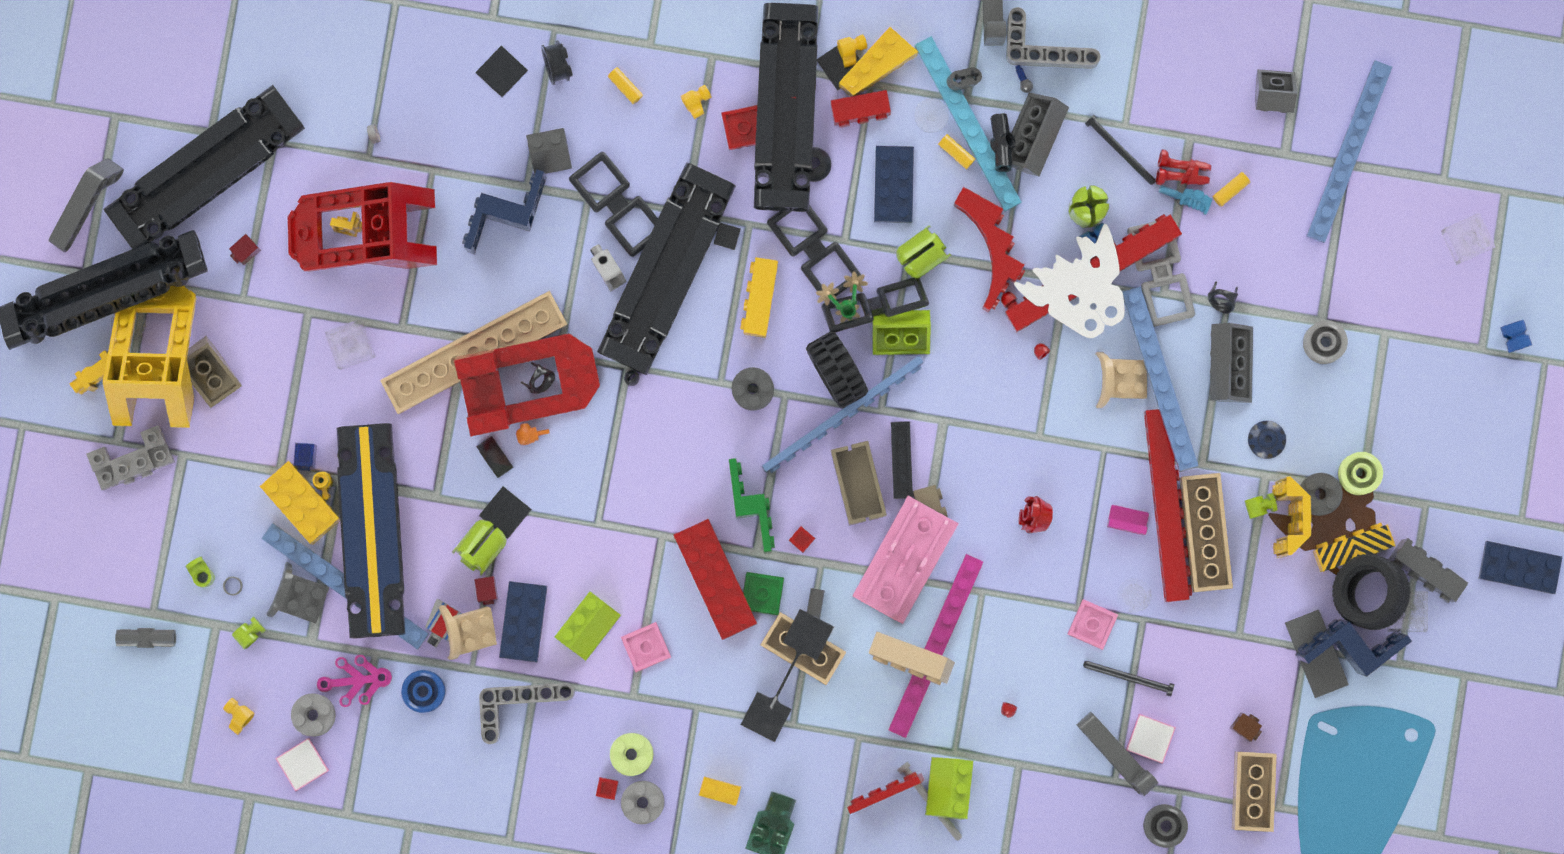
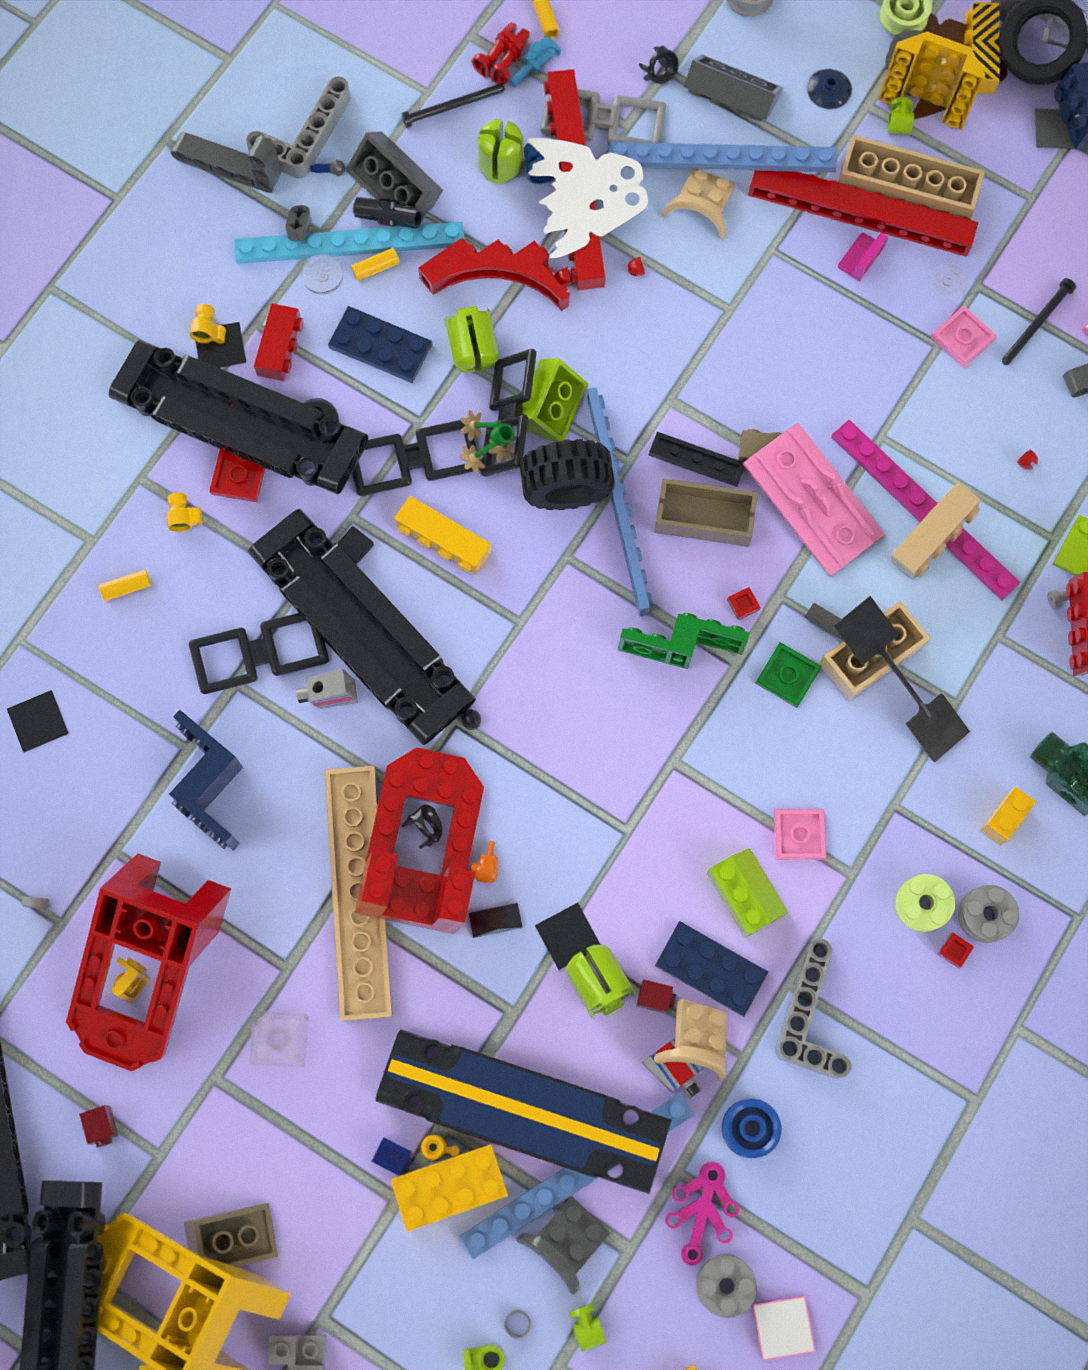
camera: 70 degrees left, 10 degrees down
dark grey slope [526,128,572,174] -> none
black wheel [541,40,573,85] -> none
red brick [673,519,757,640] -> none
dark grey wheel [731,367,774,411] -> none
yellow wedge [839,27,918,97] -> none
red cone [1018,496,1053,533] -> none

